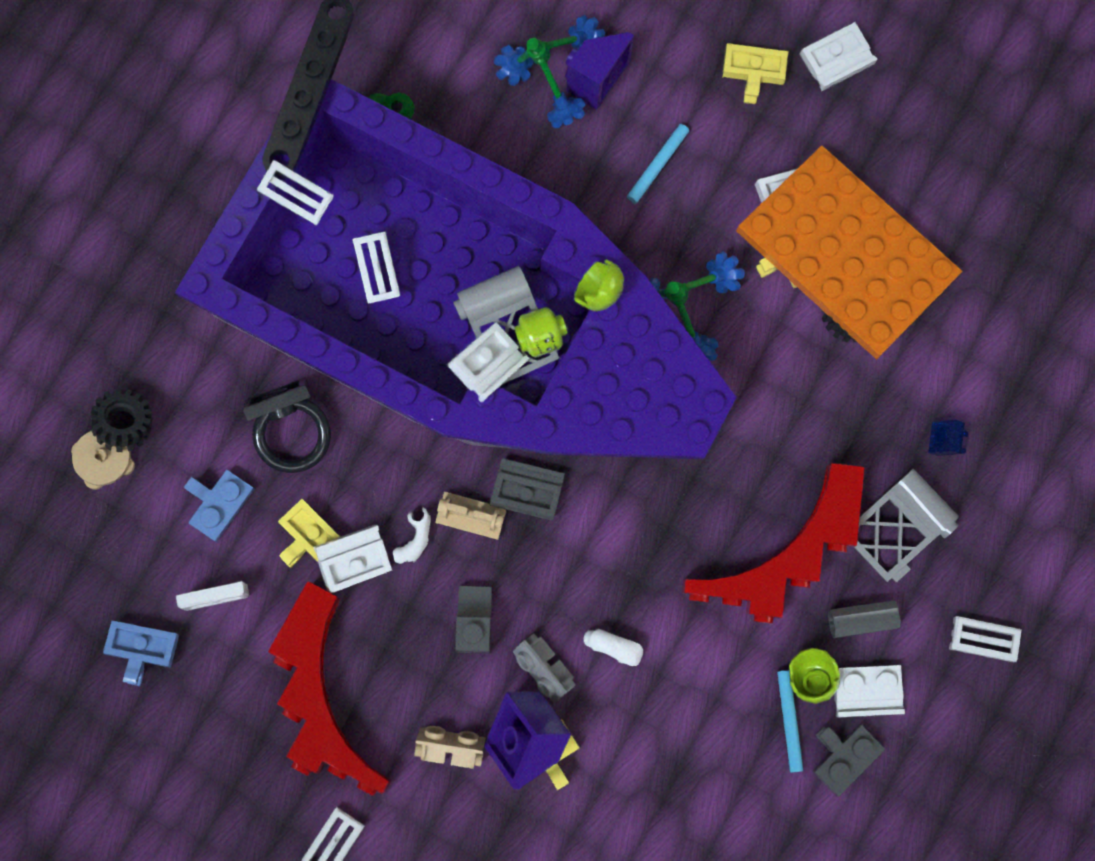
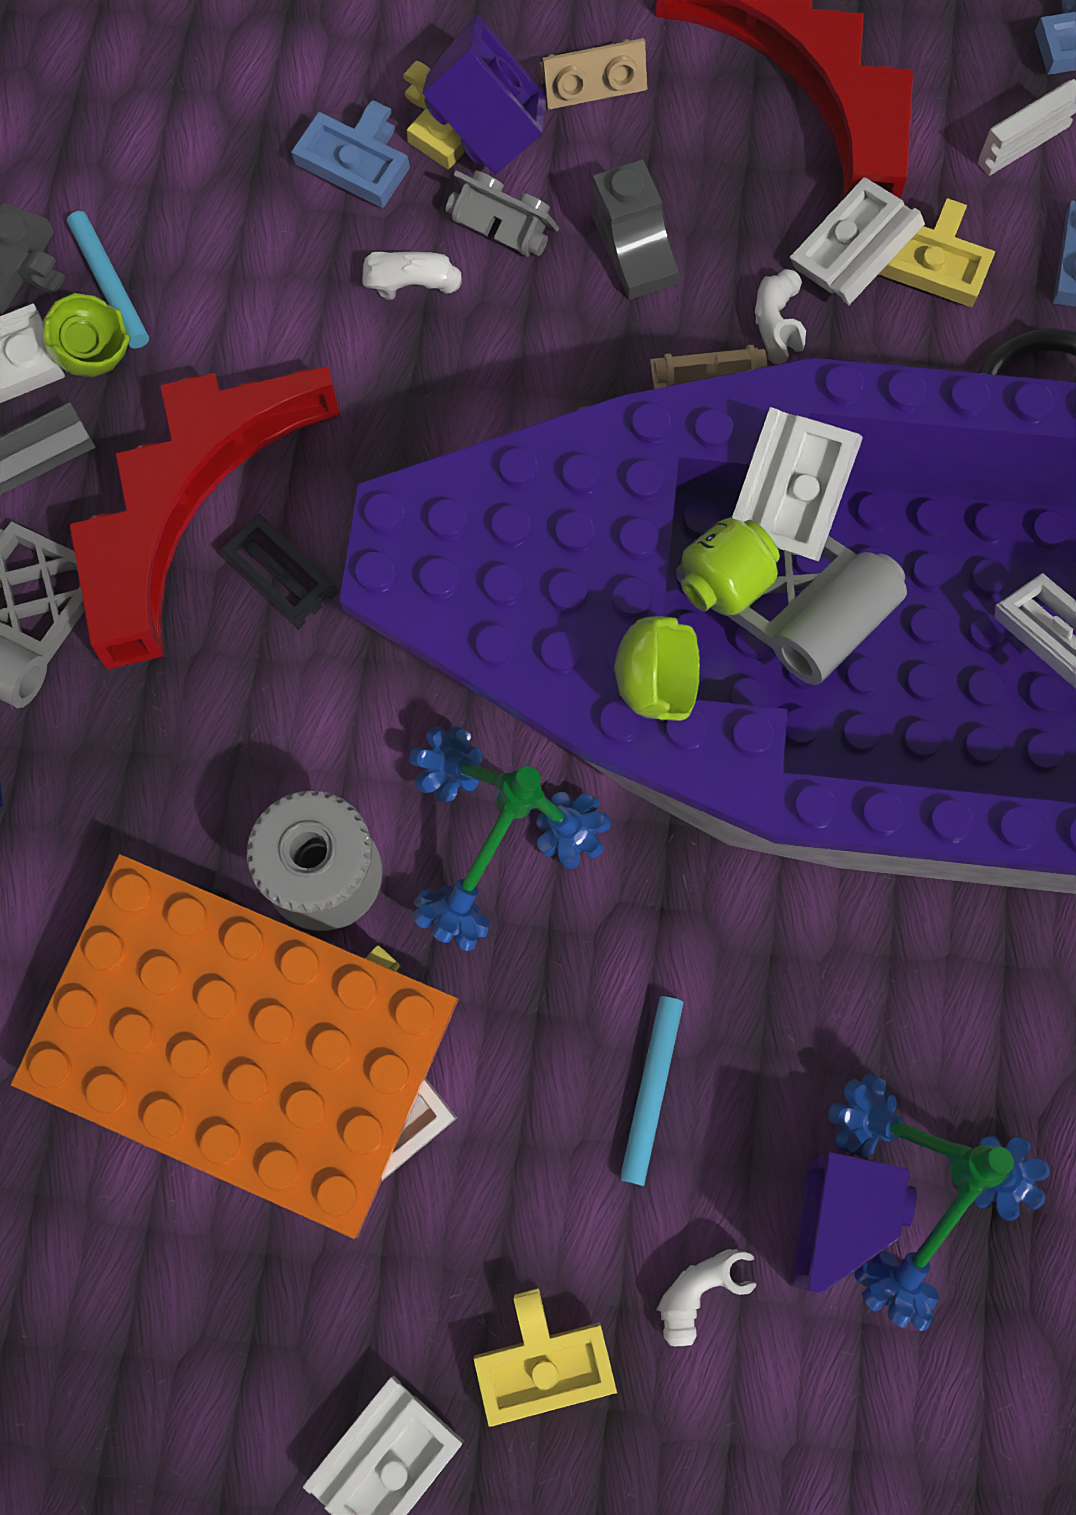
camera: 165 degrees right, 5 degrees down
none -> black tile [218,513,338,630]
none -> light grey hose [247,791,383,932]
none -> medium blue plate [291,100,410,208]
none -> white piece [657,1249,757,1346]

